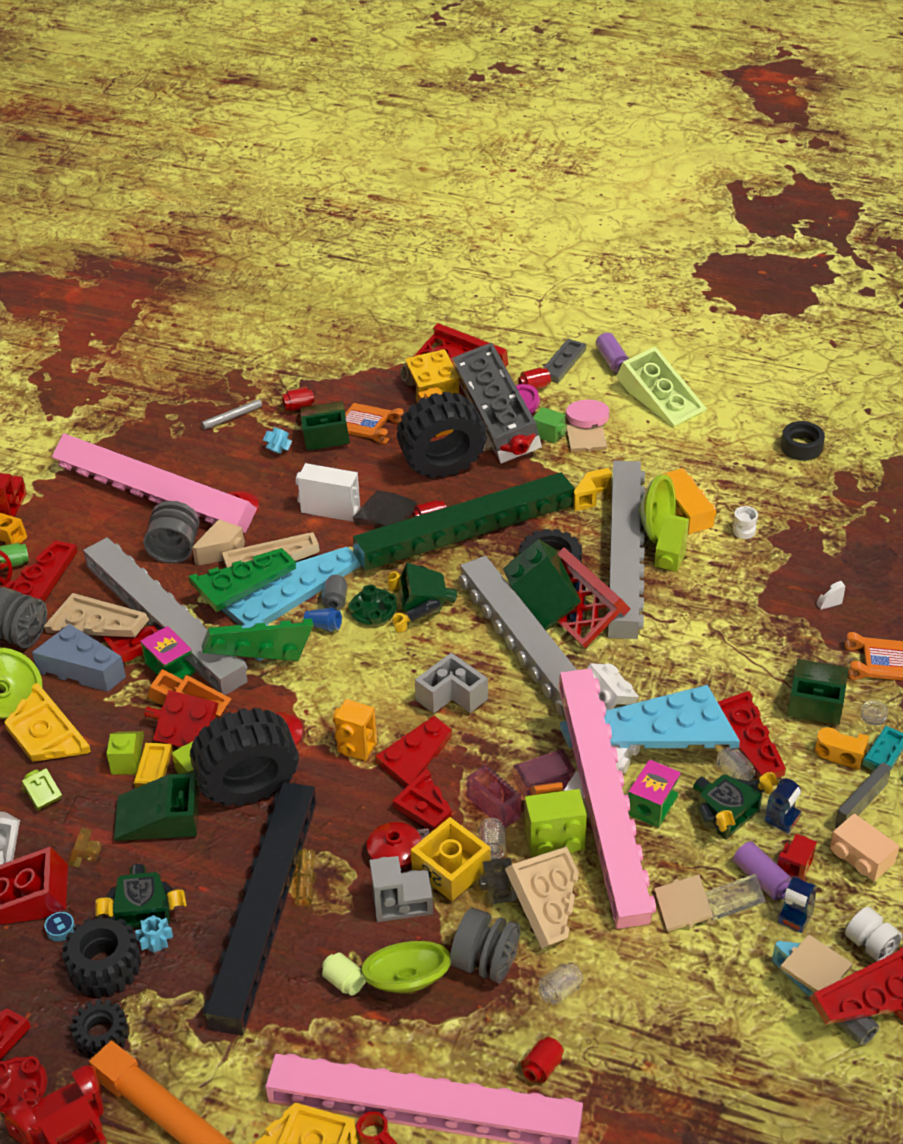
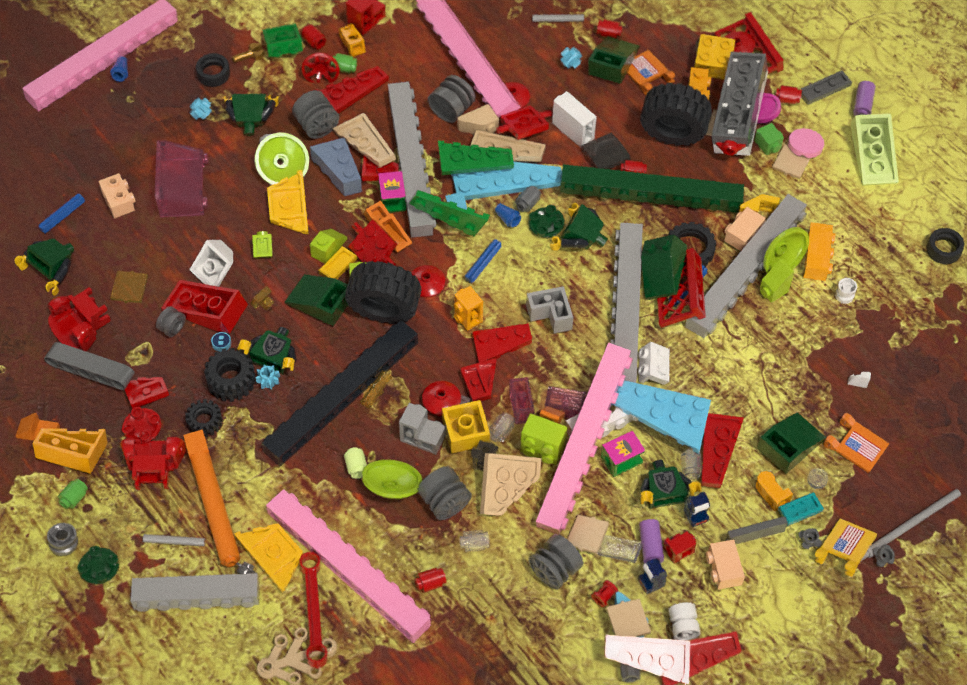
camera: 30 degrees right, 15 degrees up
none -> blue axle [465,239,502,283]
none -> red plate [496,105,552,140]
none -> dark grey wheel [528,534,584,590]
none -> red bush [591,580,619,607]
none -> light nougat brick [724,207,766,251]

